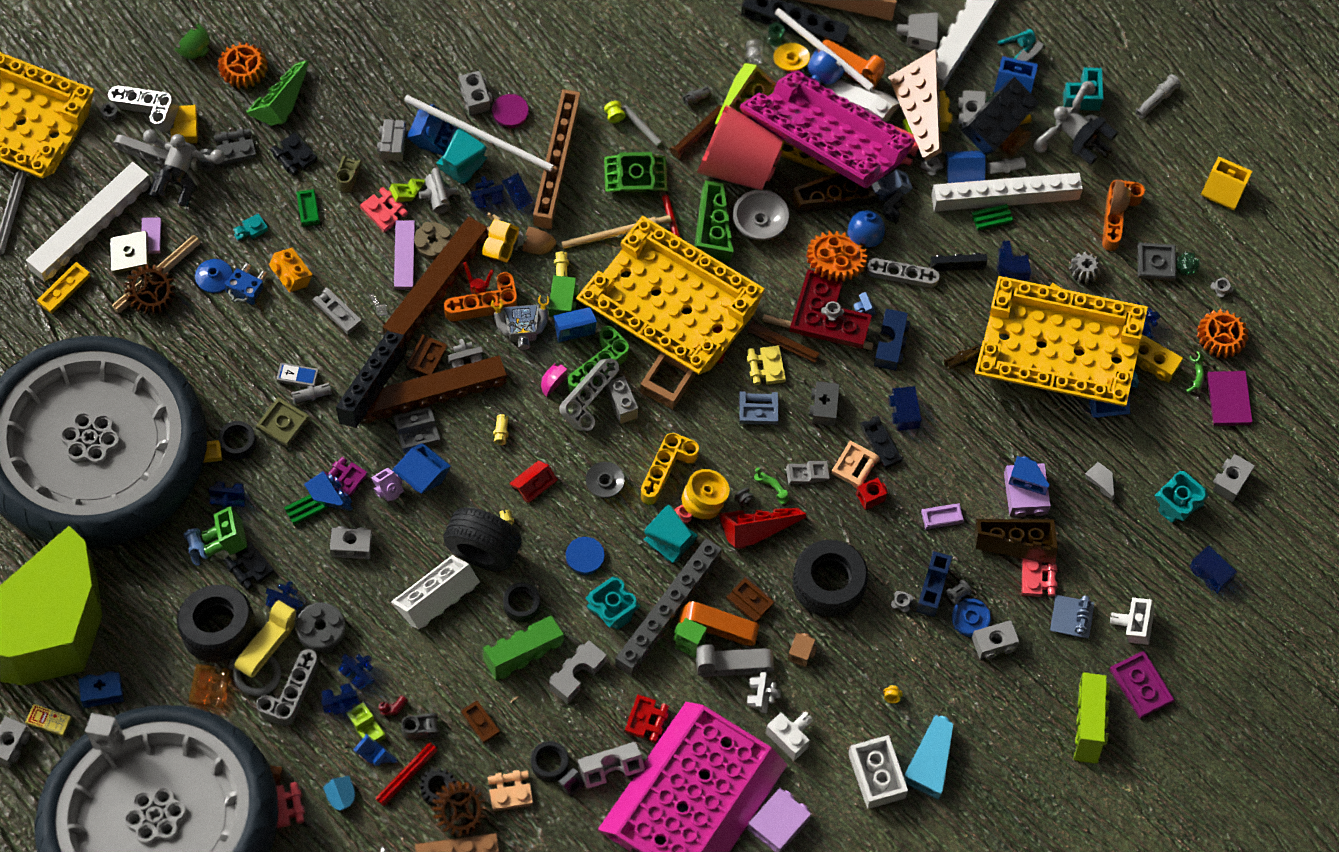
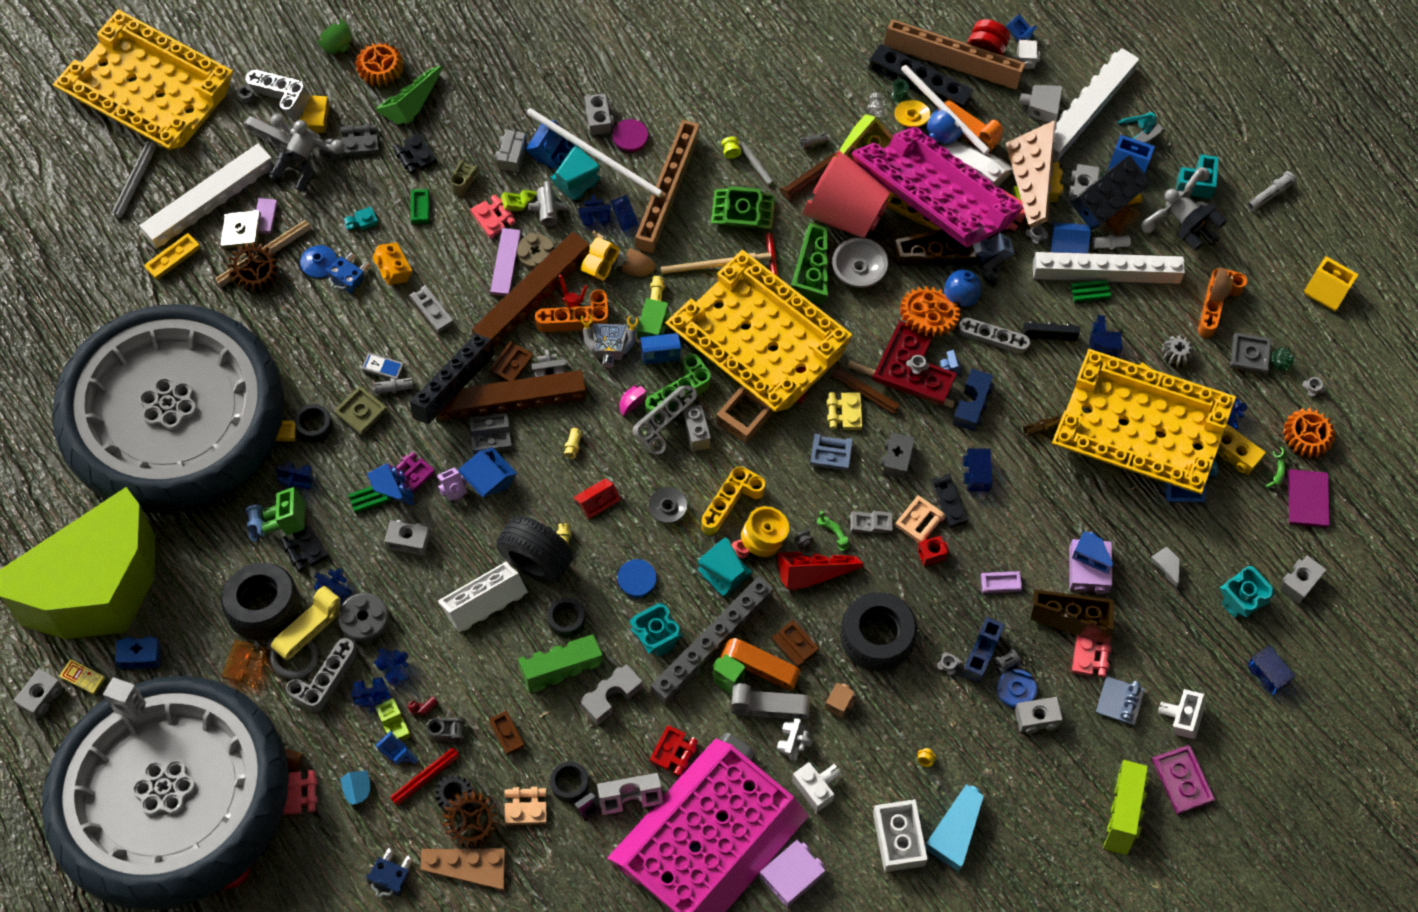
camera: 10 degrees right, 0 degrees up
clear hand [370,294,388,316] -> none
none -> dark grey beam [720,732,756,761]

